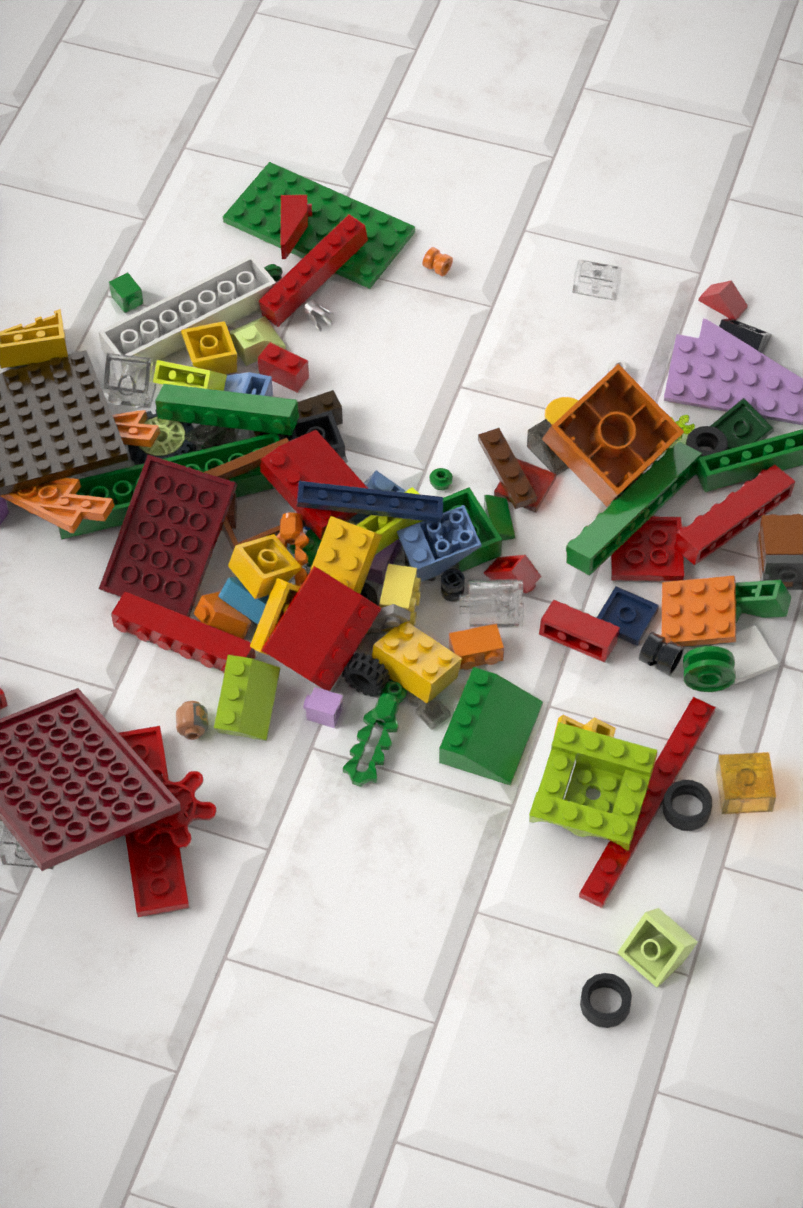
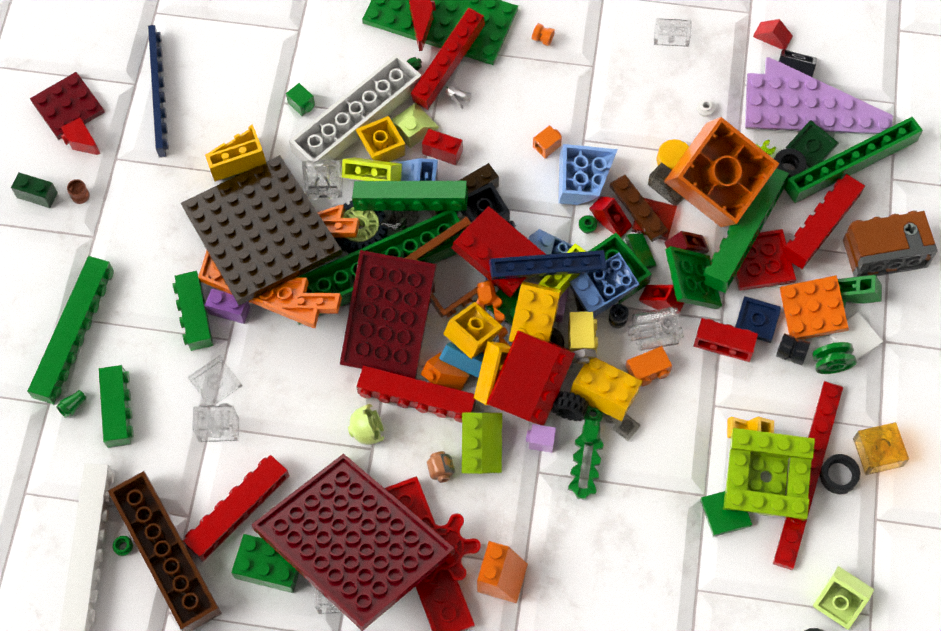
camera: 10 degrees left, 10 degrees up
green slope [439,667,543,786] -> none
none -> yellowish green cylinder [348,404,384,445]
none -> orange slope [477,541,528,603]
none -> orange brick [533,125,562,158]
none -> light blue wedge [558,144,618,205]
none -> red slope [589,196,632,237]
none -> dark red slope [664,231,709,254]
none -> green plate [665,246,722,309]
none -> green tile [700,491,752,537]

